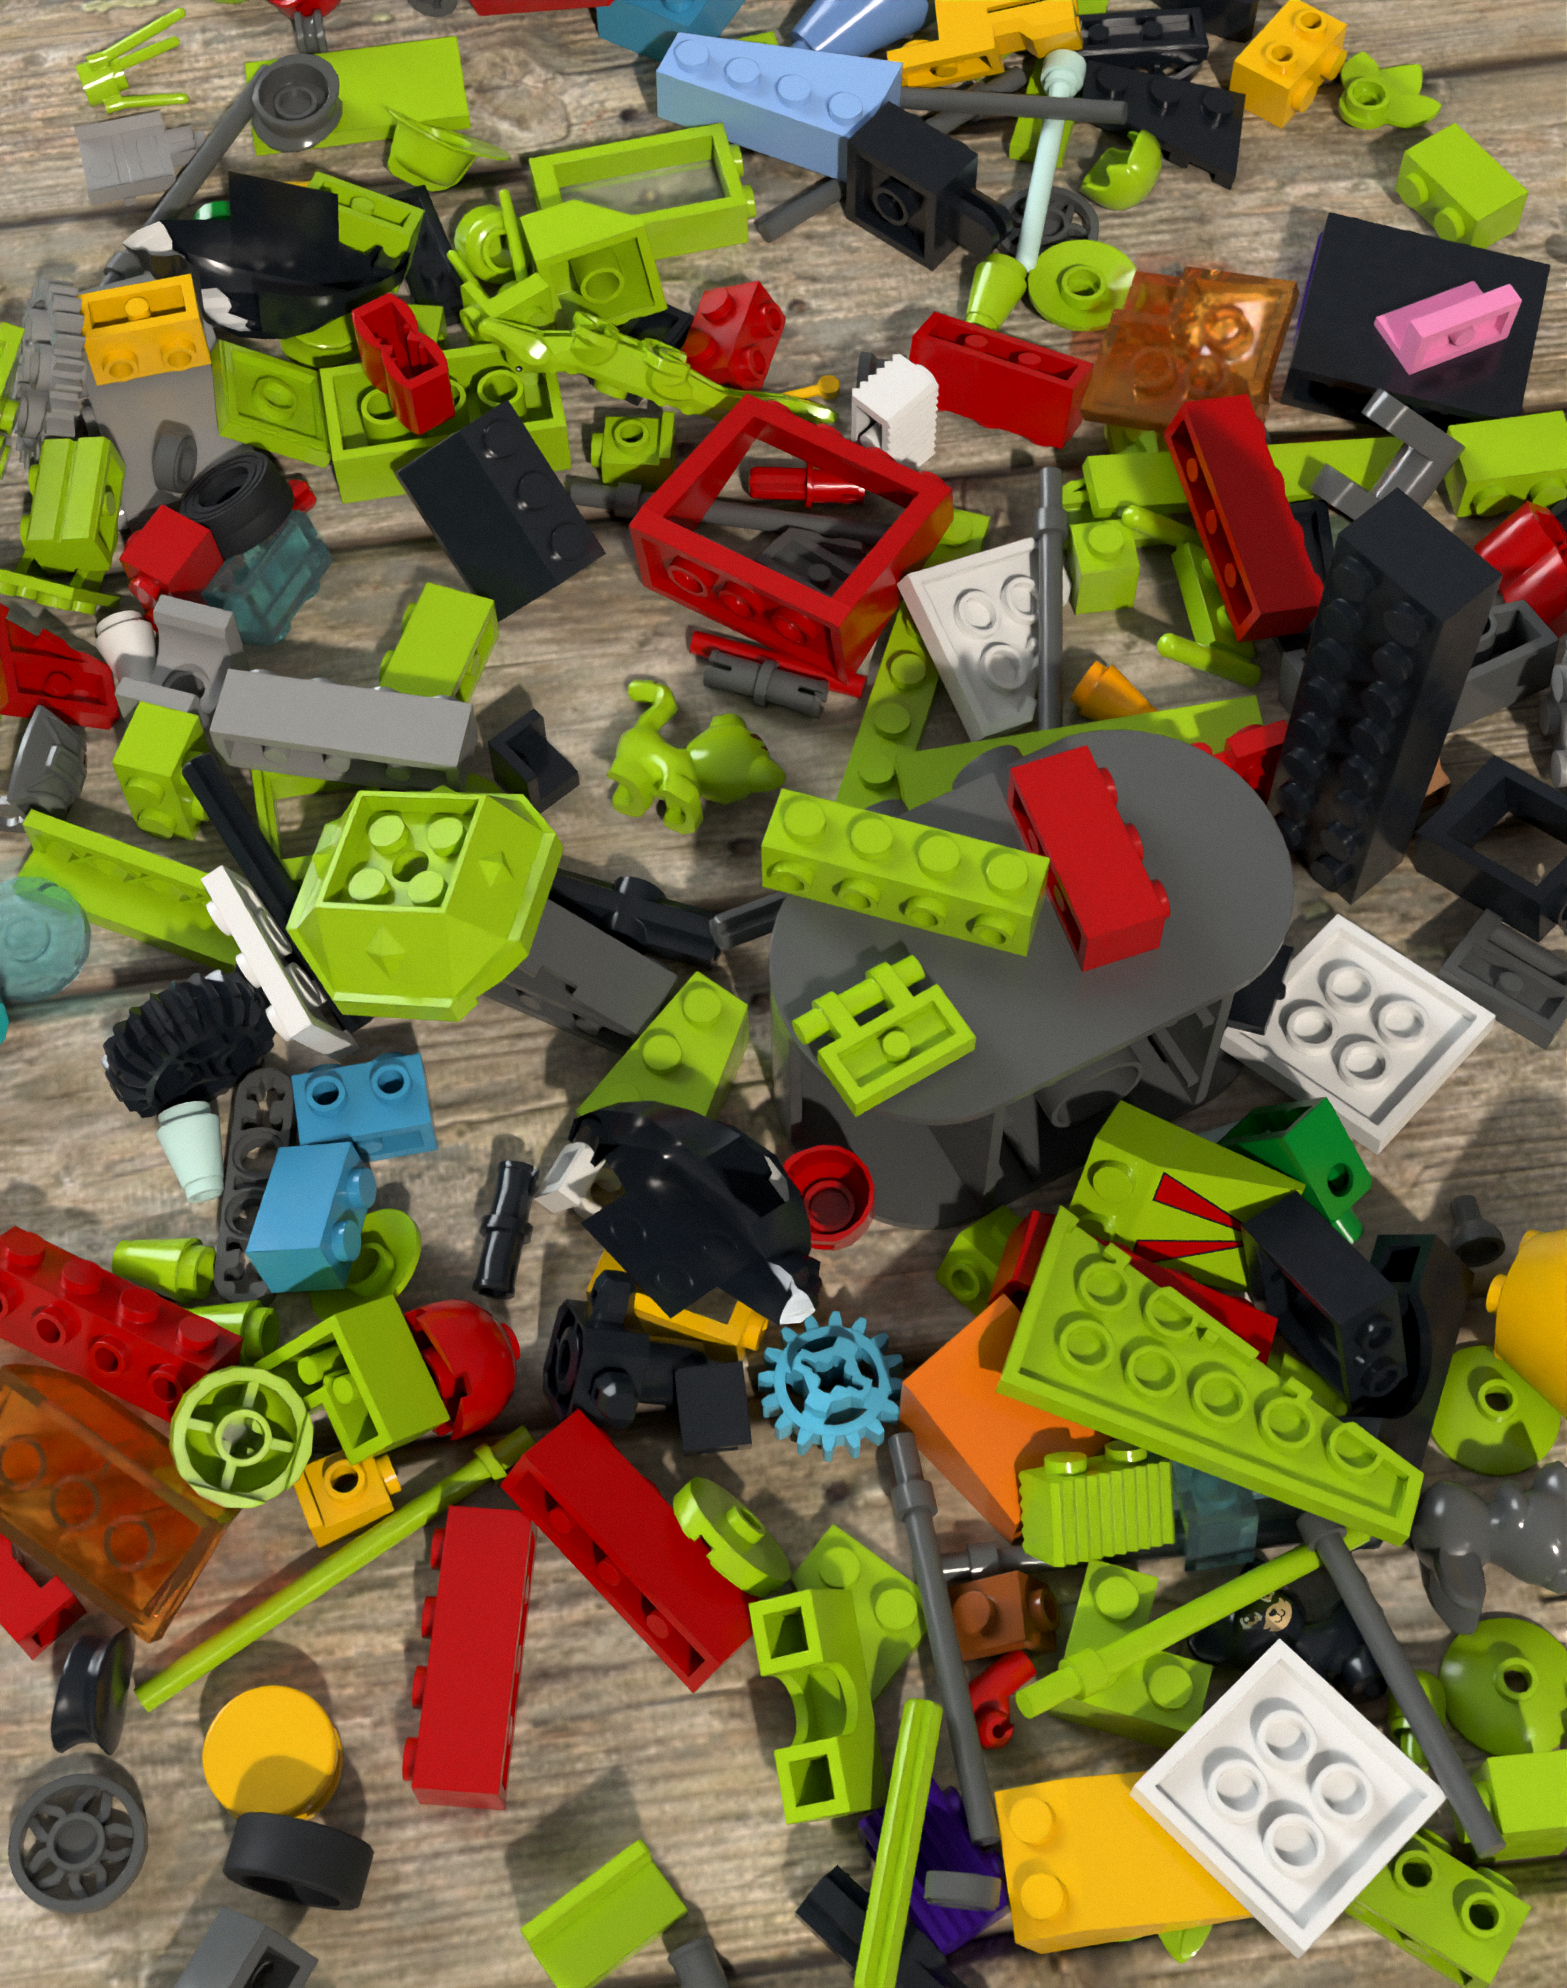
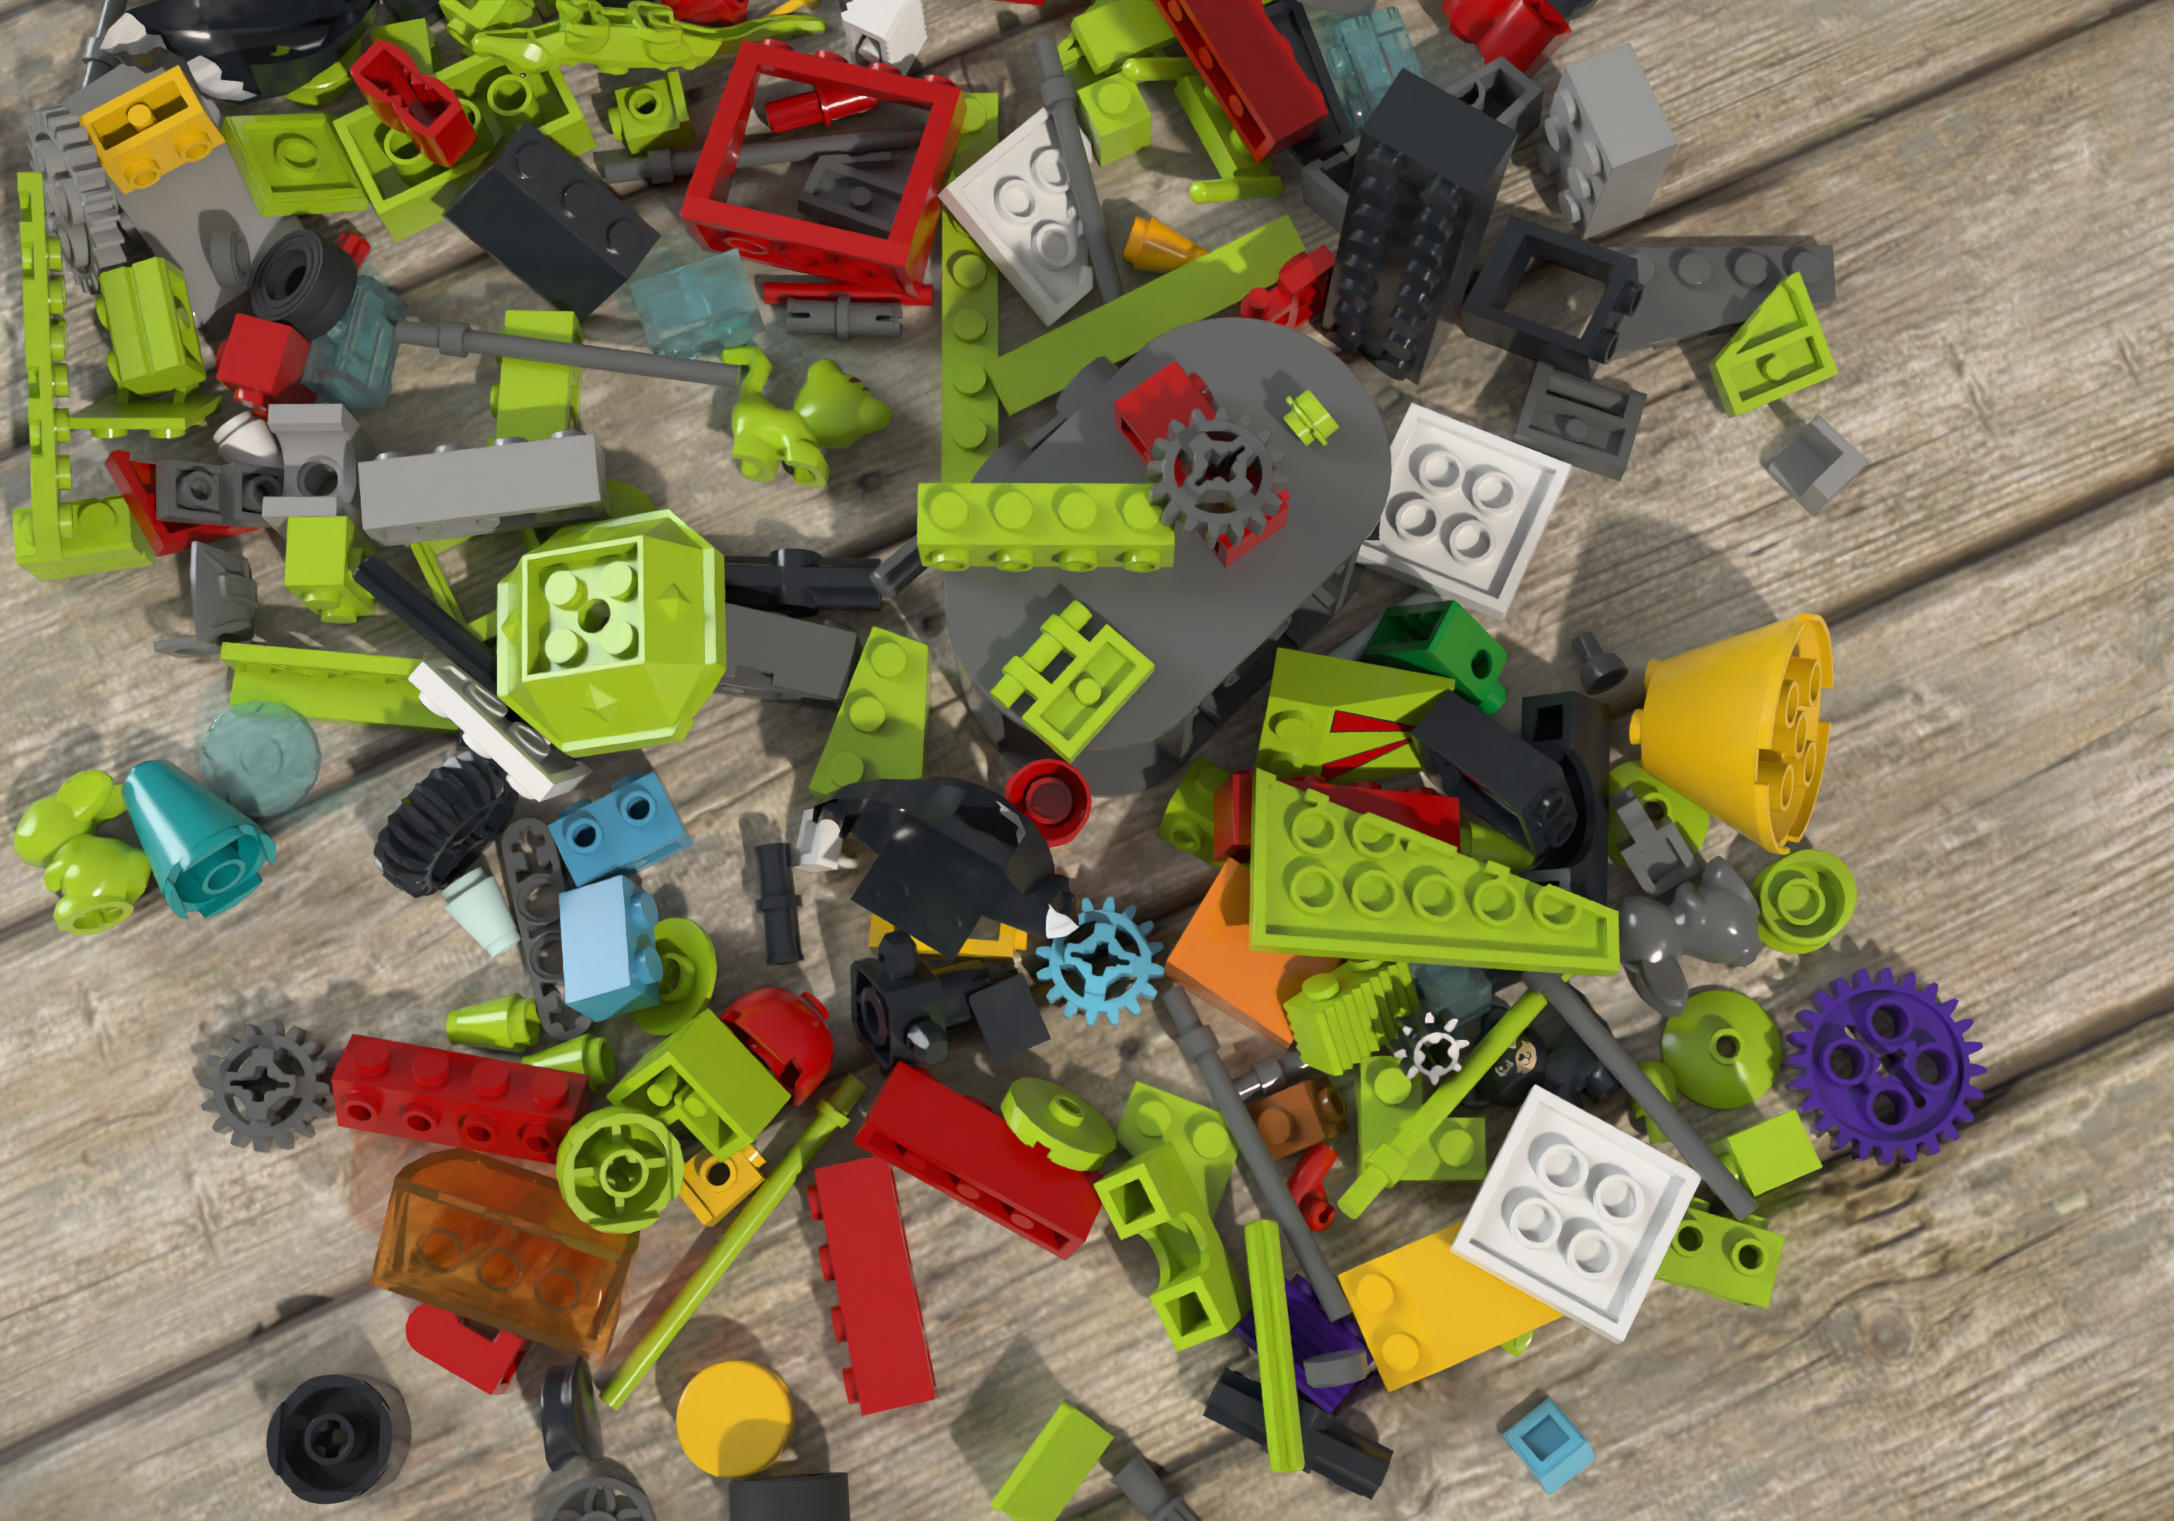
camera: 15 degrees left, 15 degrees up
black panel [488,709,580,814] -> none
none -> dark grey slope [156,458,284,528]
none -> dark grey bar [395,320,741,388]
none -> clear light blue brick [629,248,766,359]
none -> dark grey gear [1145,406,1288,549]
none -> lime plate [1283,389,1340,447]
none -> black gear [1387,1003,1470,1085]
none -> dark grey plate [1609,786,1702,899]

